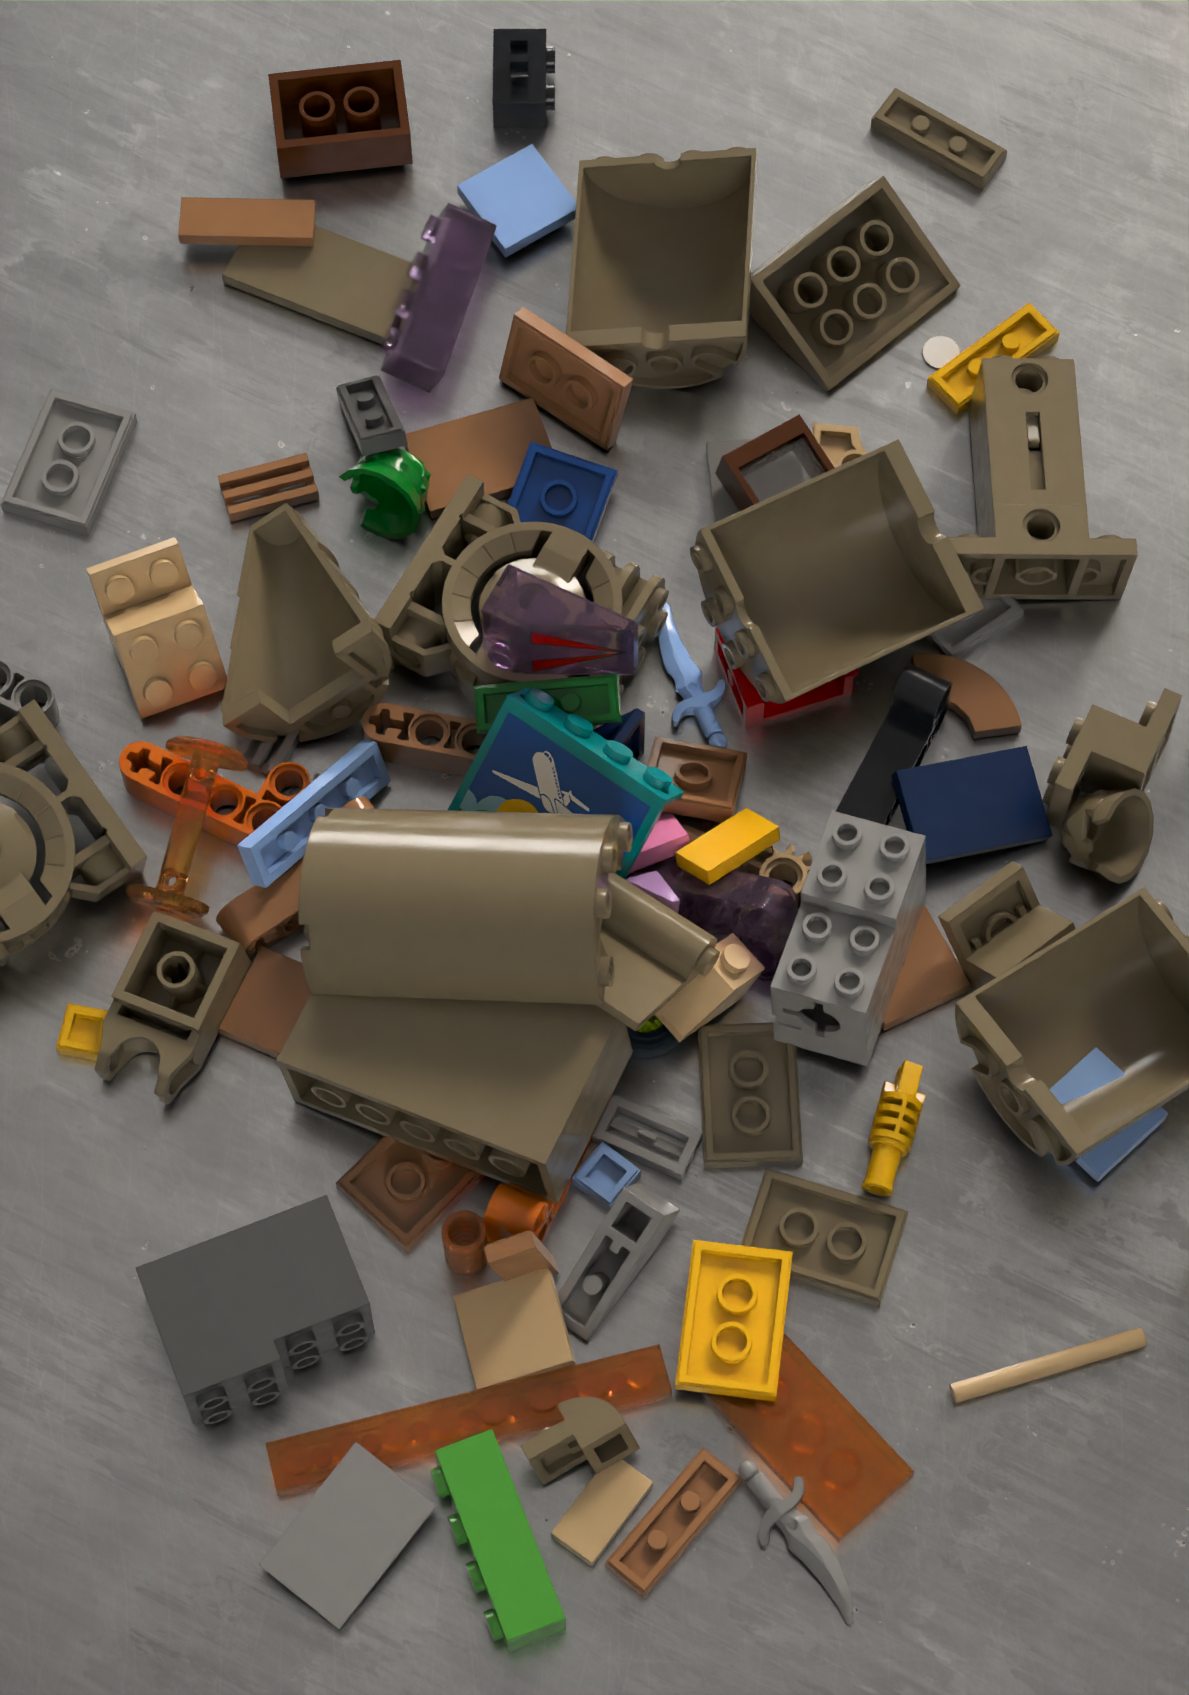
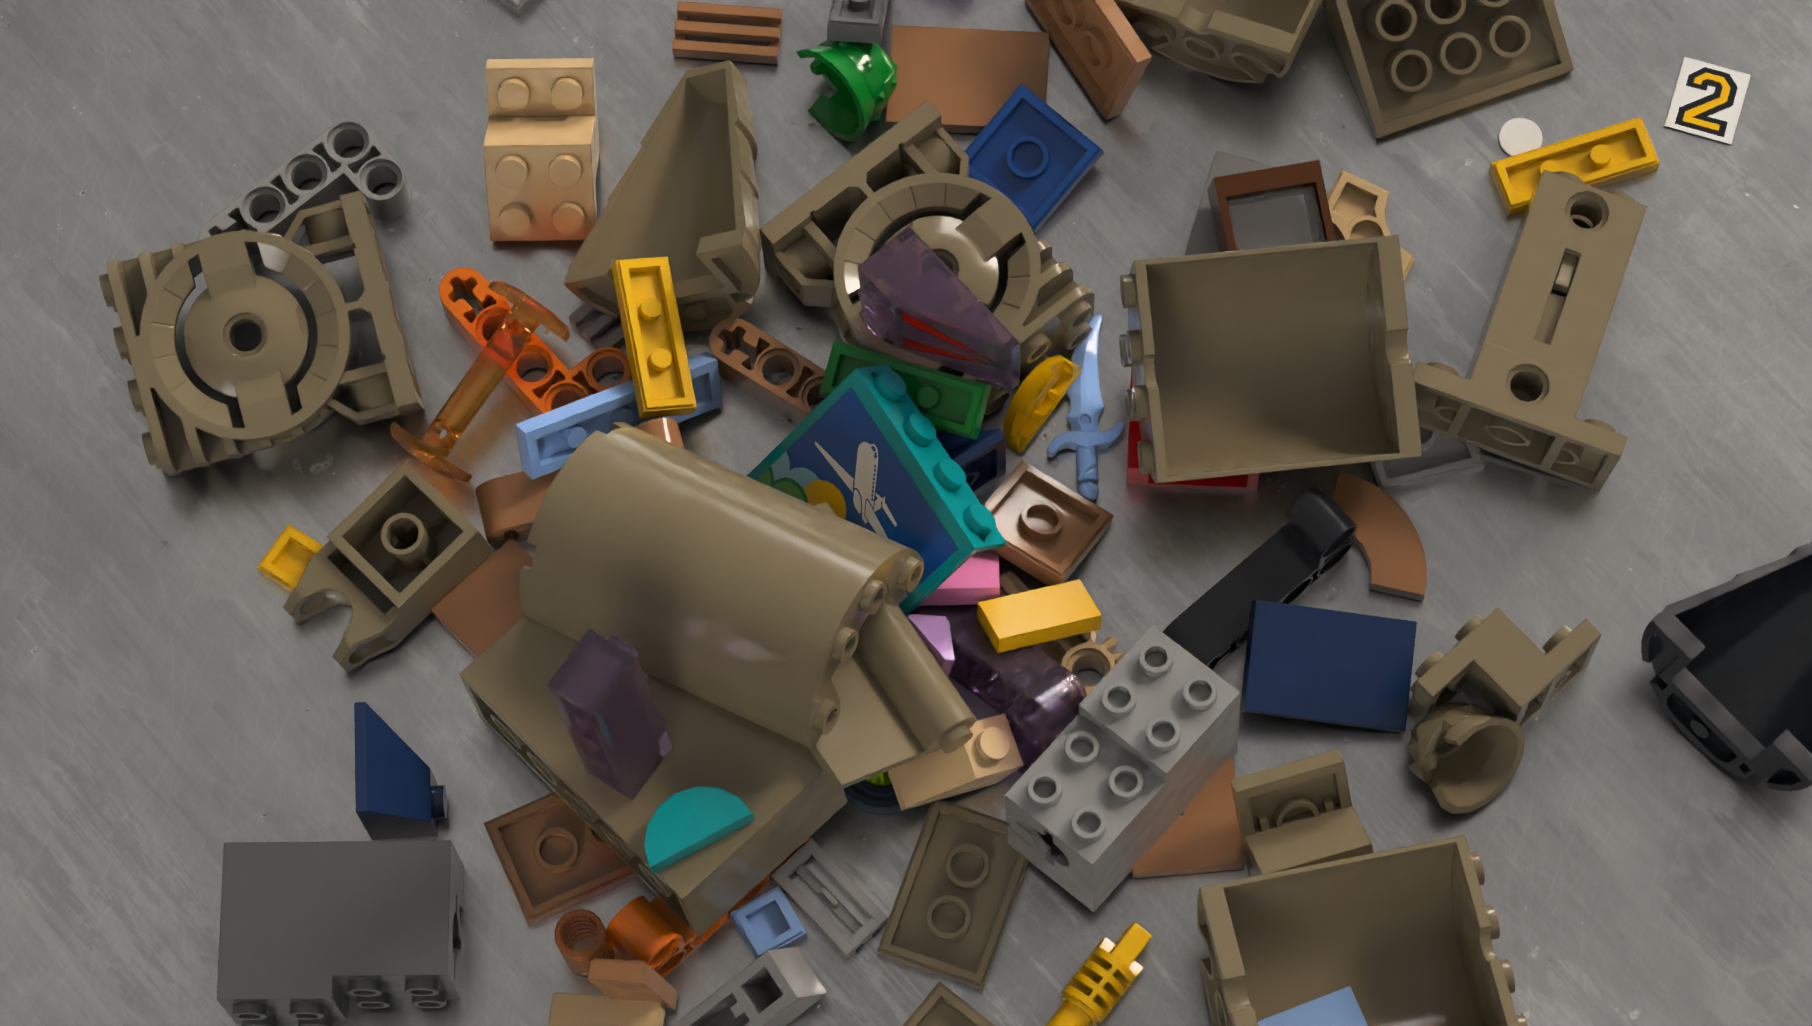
camera: 25 degrees right, 5 degrees up
none -> dark blue slope [354,702,447,840]
none -> brick [547,629,673,801]
none -> yellow tile [611,256,697,419]
none -> teal tile [644,786,755,874]
none -> yellow tile [1002,355,1082,454]
none -> sticker [1664,56,1751,145]

